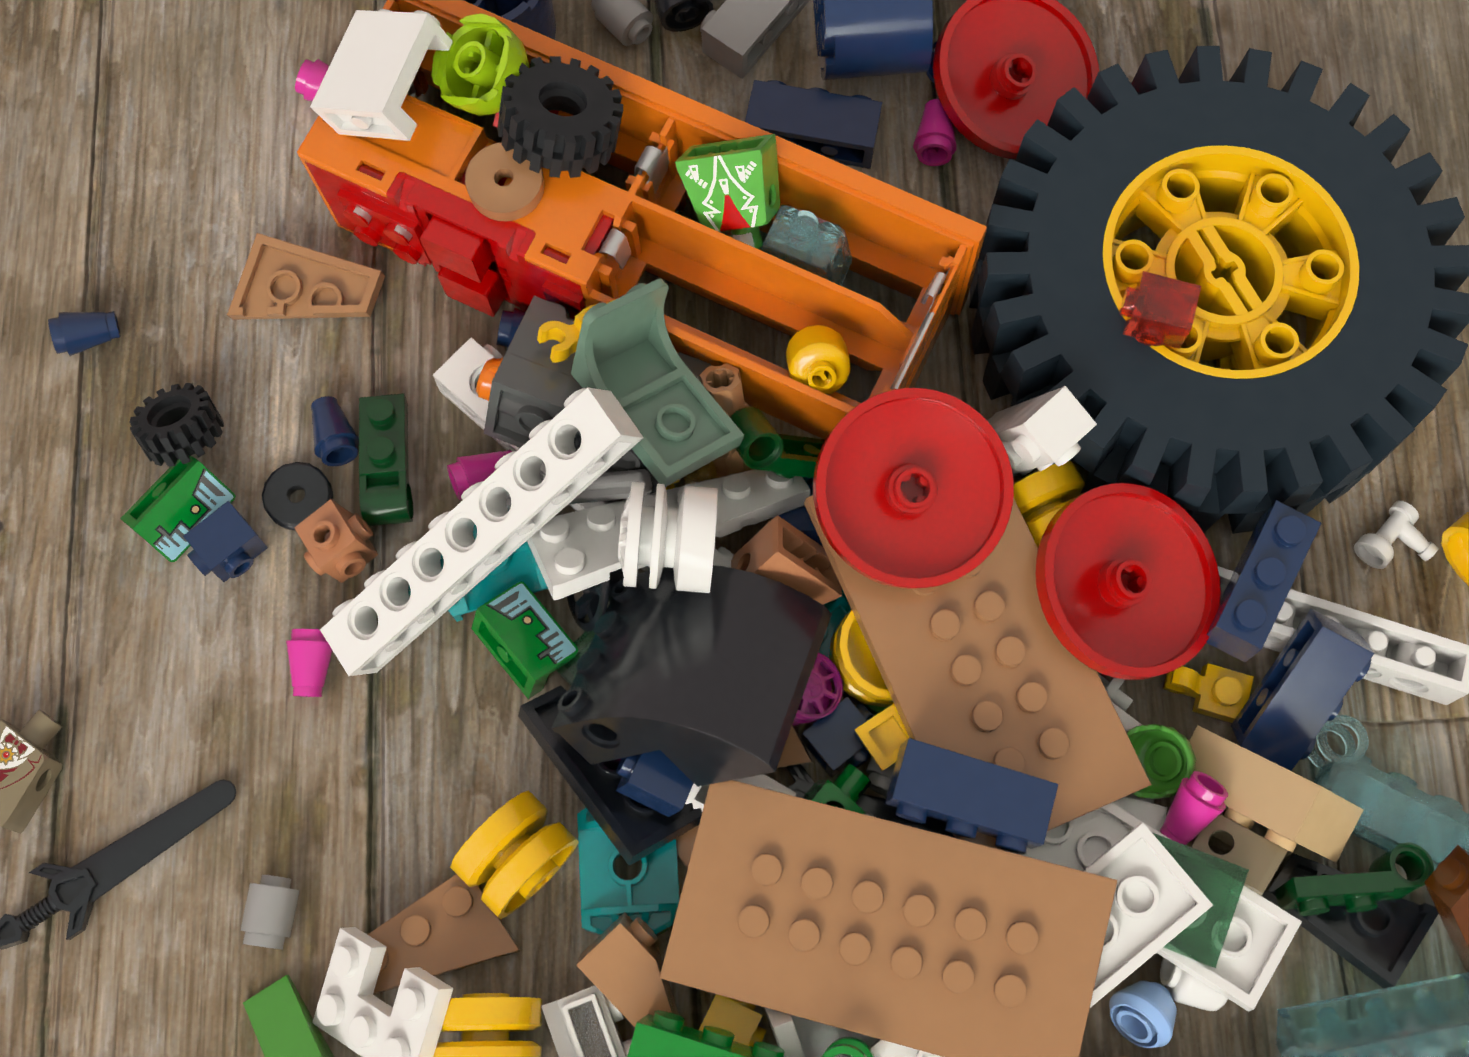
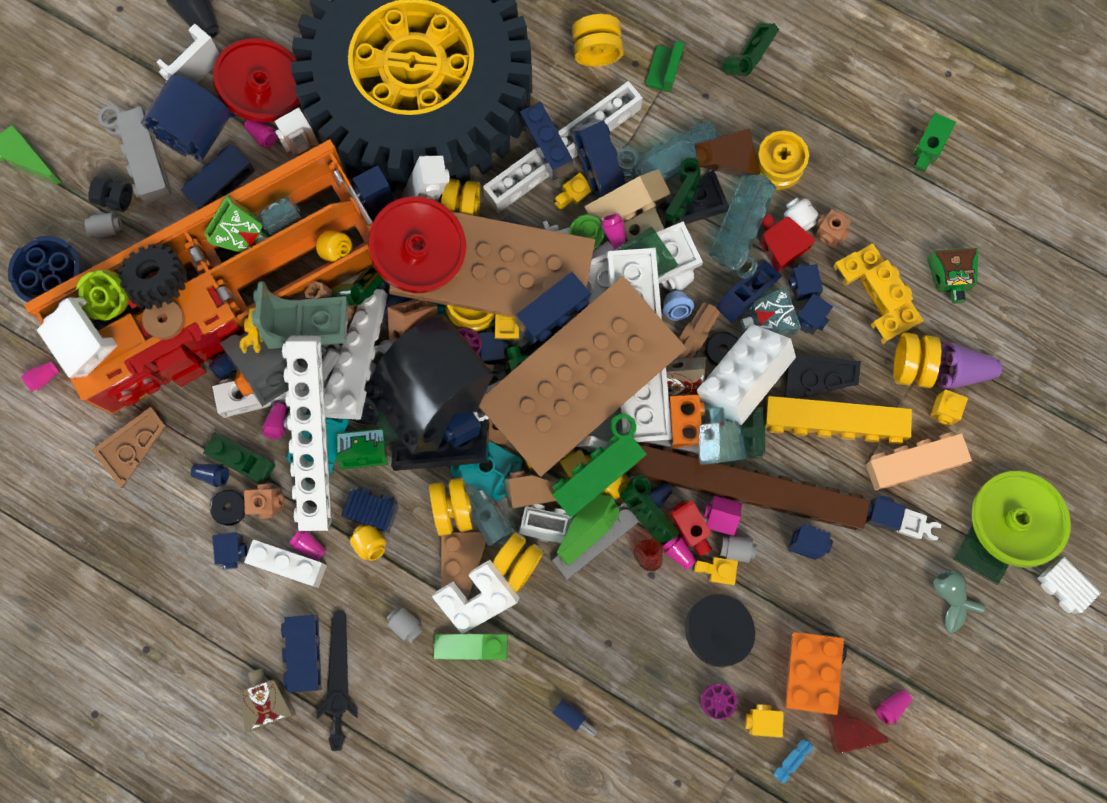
camera: 55 degrees left, 5 degrees up
dark blue cone [48,311,121,356] -> none
green panel [120,456,236,562] -> none
black tyre [129,383,224,467] -> none
white wheel [618,482,718,593] -> none
red dish [1035,483,1221,680] -> none
clear red brick [1119,271,1201,349] -> none
white piece [1354,501,1439,569] -> none
none -> white brick [244,540,327,588]
none -> white window [275,108,319,155]
none -> dark blue brick [281,615,322,693]
none -> dark blue brick [341,487,399,533]
none -> yellow head [350,525,386,561]
none -> dark blue brick [352,165,394,221]
none -> clear light blue torso [471,490,519,546]

